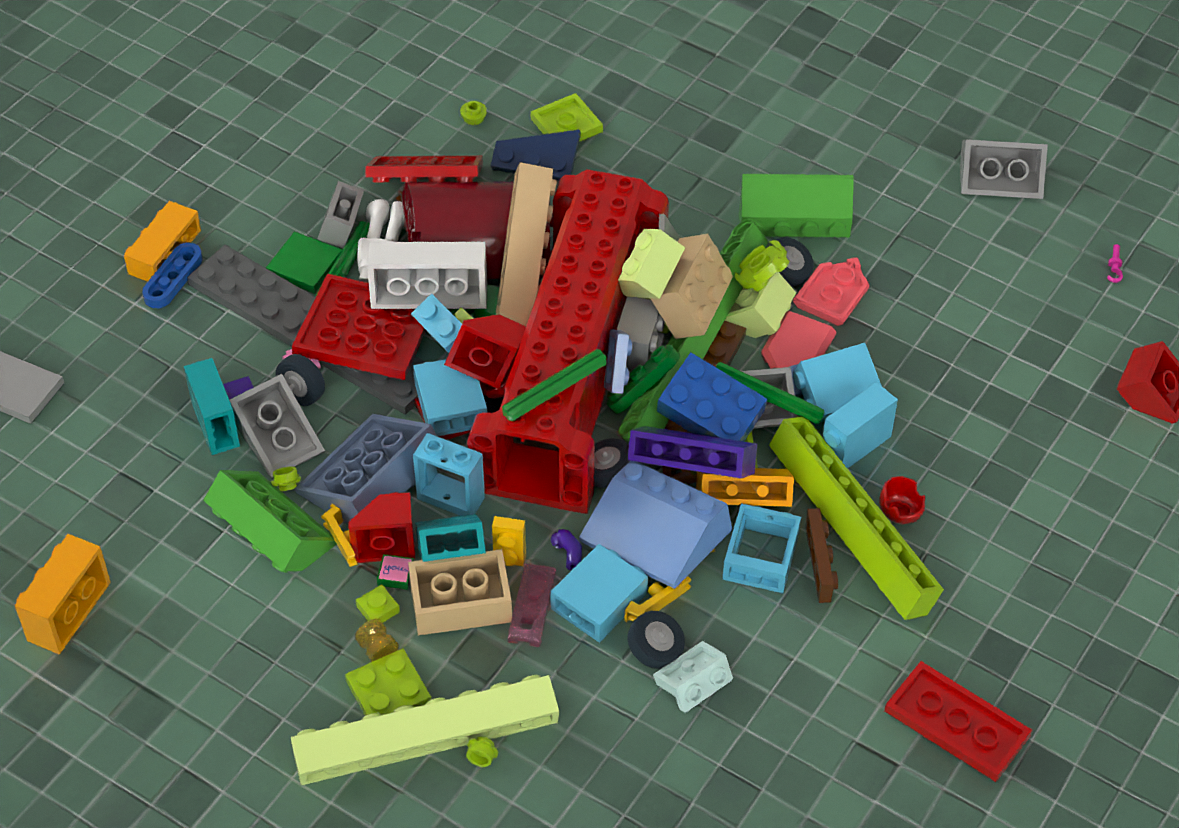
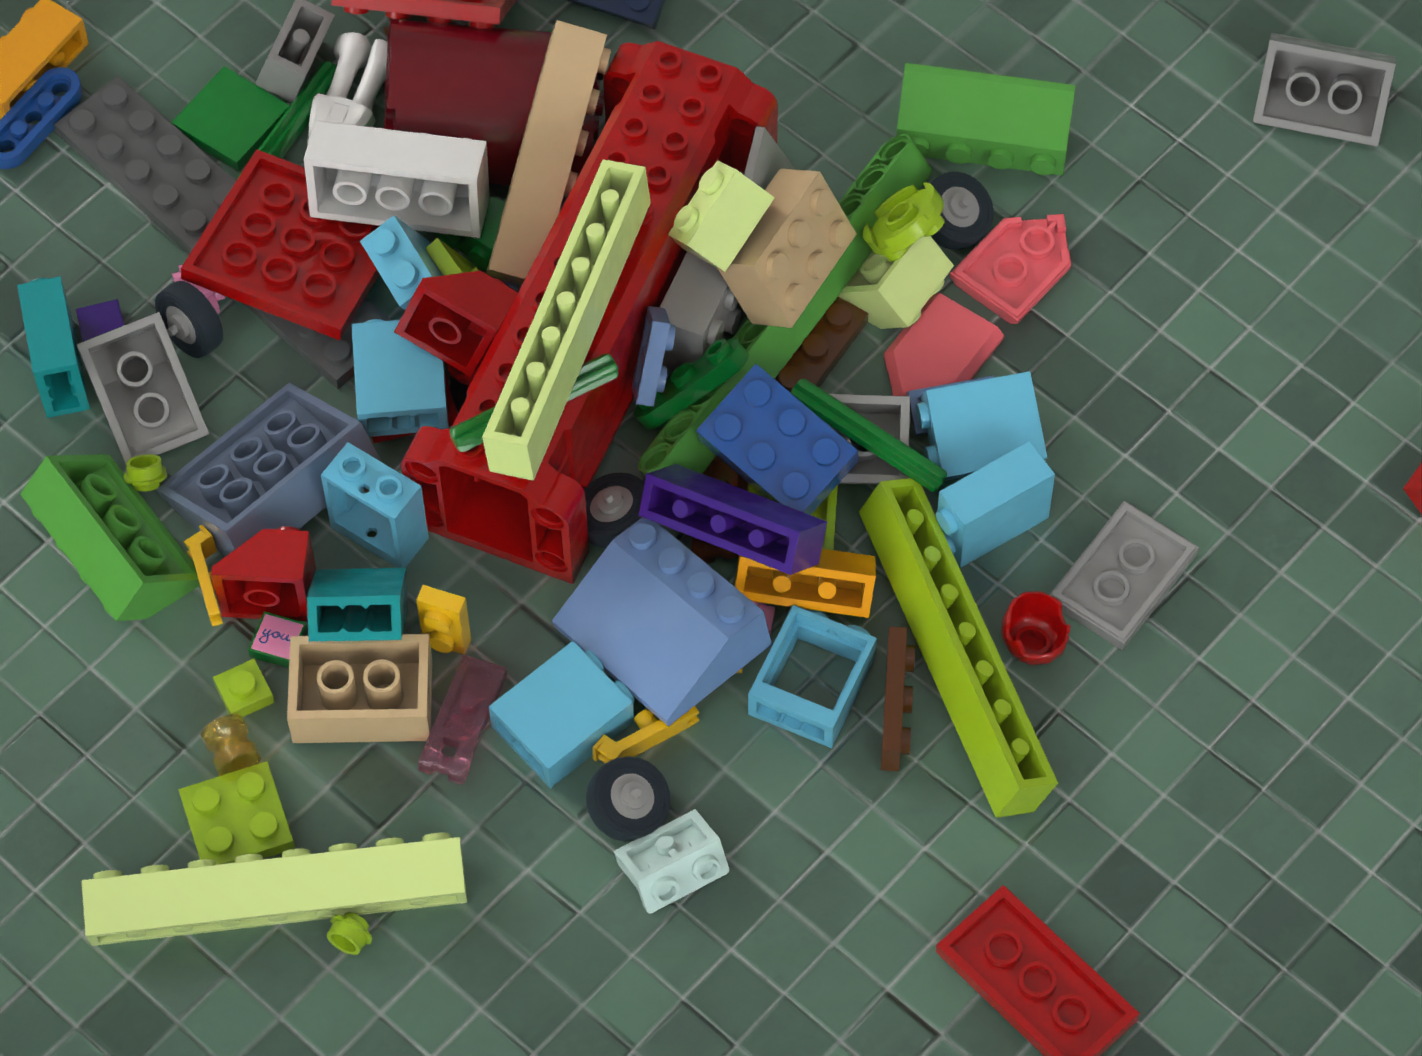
camera: 10 degrees right, 10 degrees up
dark purple arm [551,529,582,571] -> none
none -> yellowish green brick [482,159,651,481]
none -> light grey tile [1050,501,1199,651]

